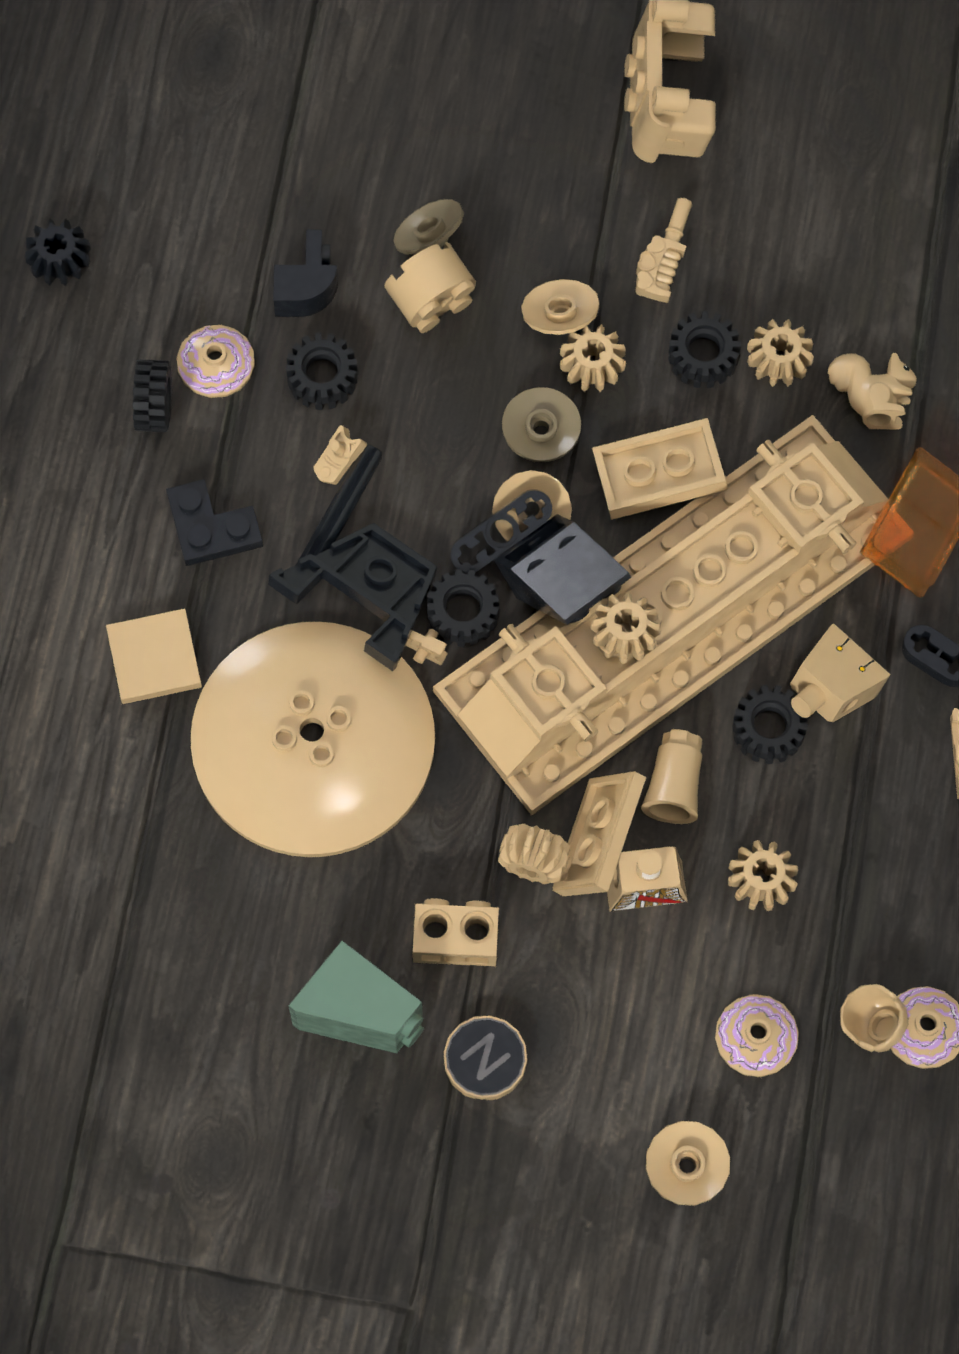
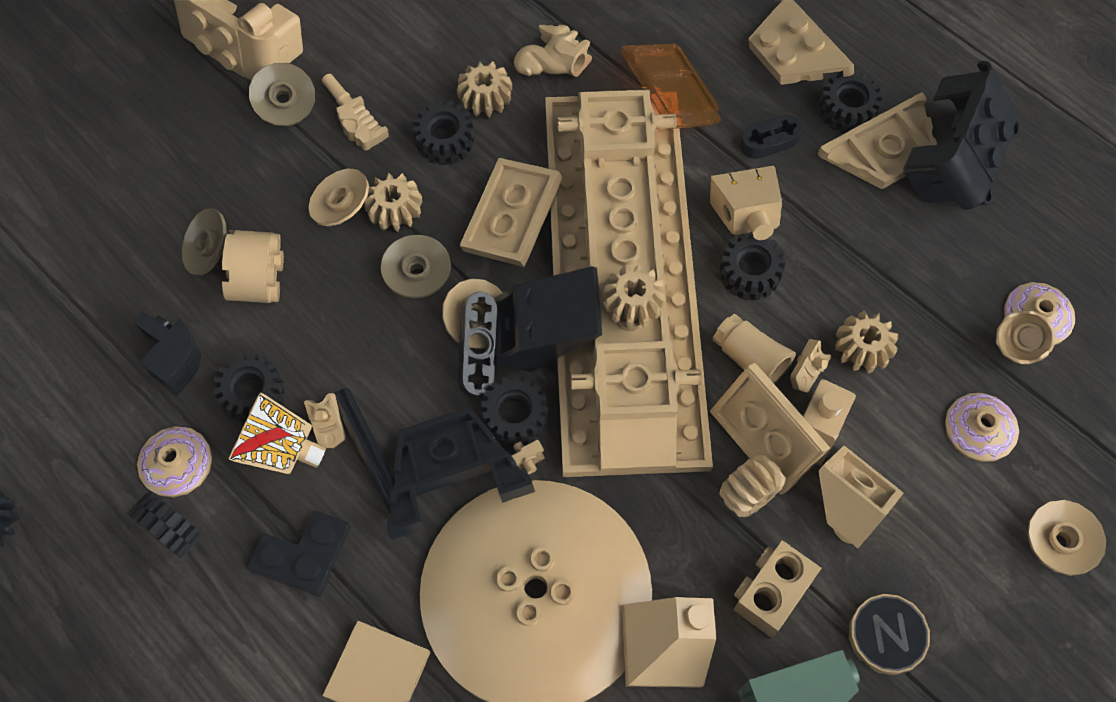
camera: 55 degrees left, 5 degrees down
none -> torso [229,392,326,474]
none -> dark tan dish [249,63,315,126]
none -> tan slope [622,597,716,688]
none -> tan piece [790,339,831,393]
none -> tan slope [819,446,904,548]

